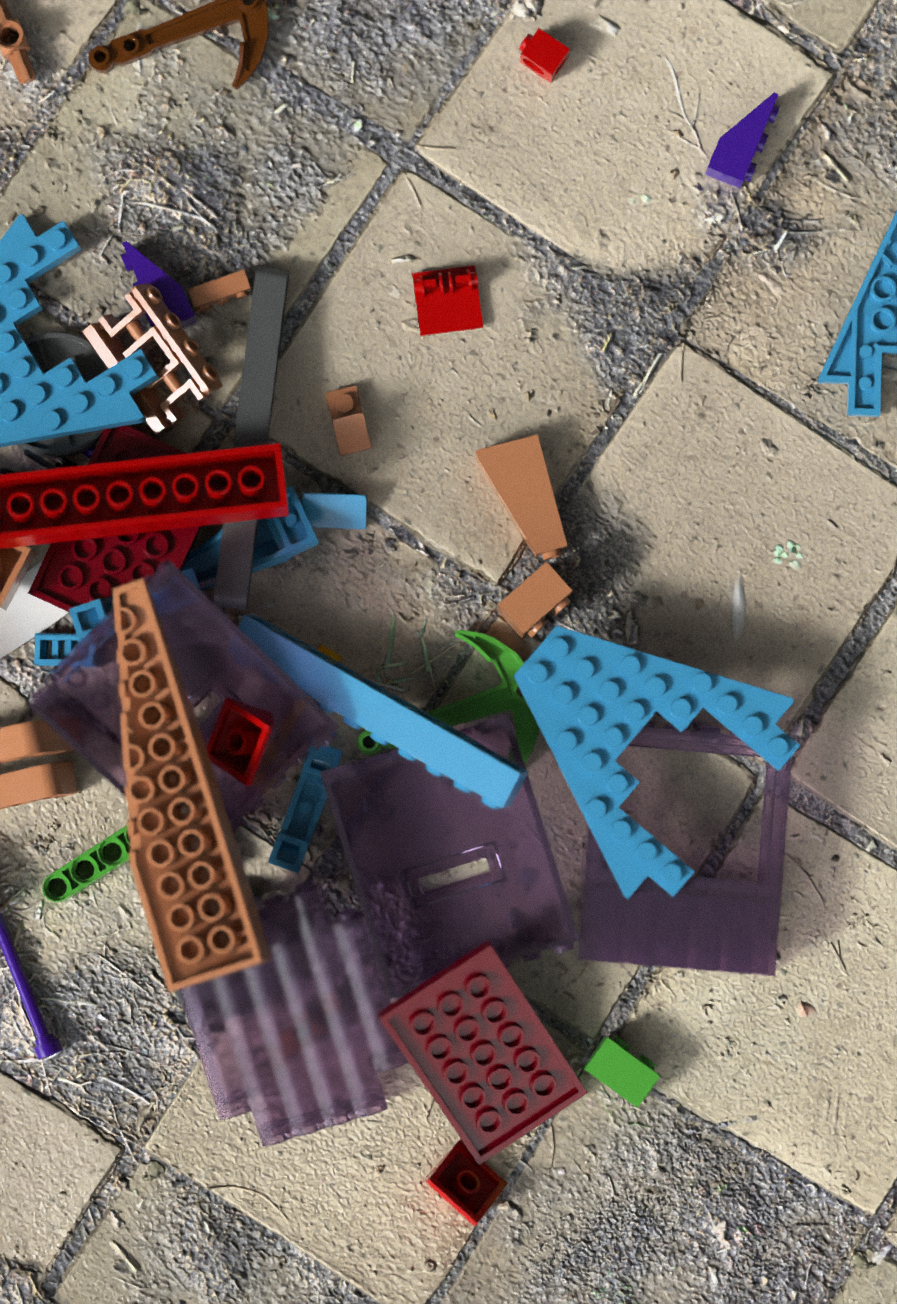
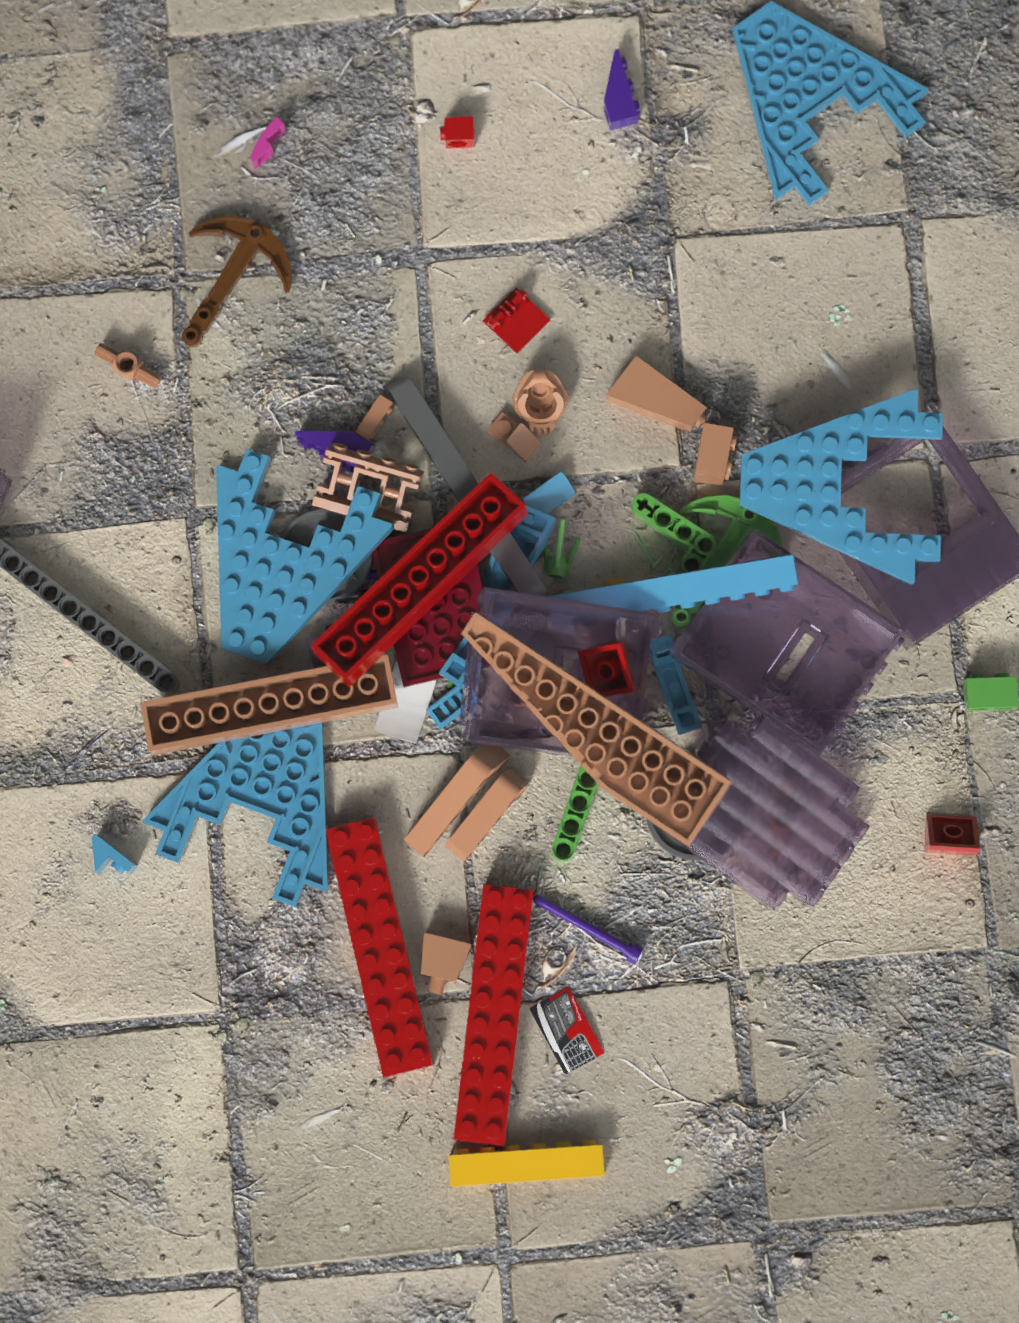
camera: 30 degrees left, 5 degrees down
dark red plate [377,940,587,1165] -> none
none -> nougat helmet [512,369,569,436]
none -> bright green plant [543,518,580,578]
none -> bright green beam [631,493,716,573]

